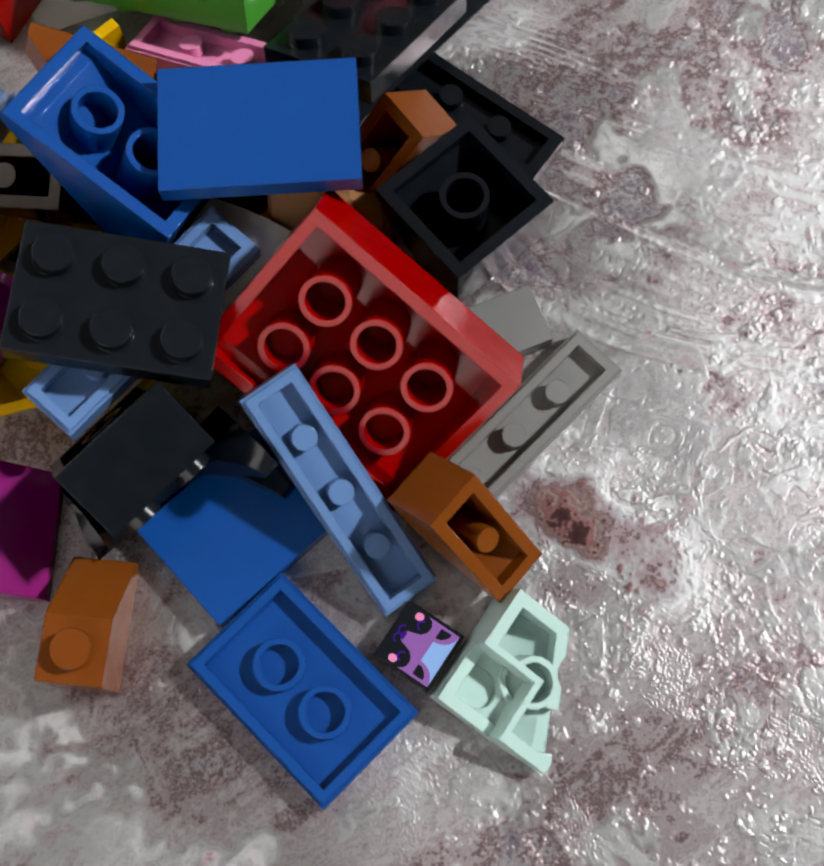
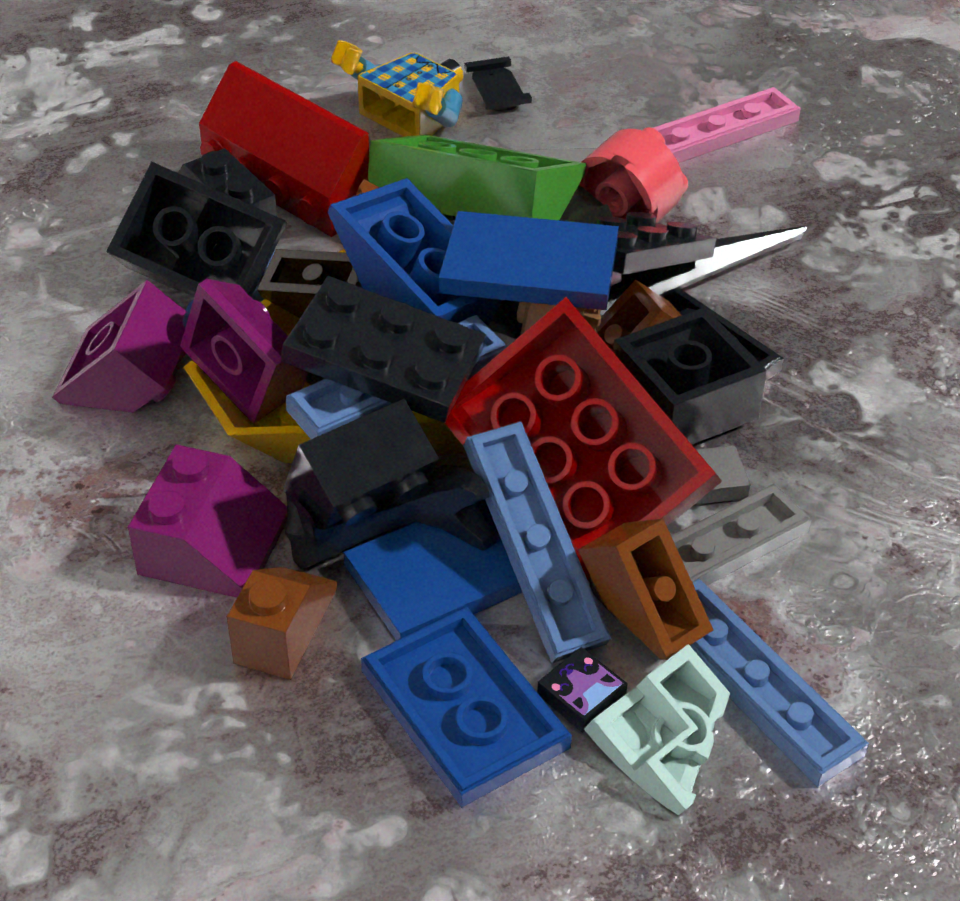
camera: 10 degrees right, 30 degrees down
none -> medium blue tile [690,579,869,788]

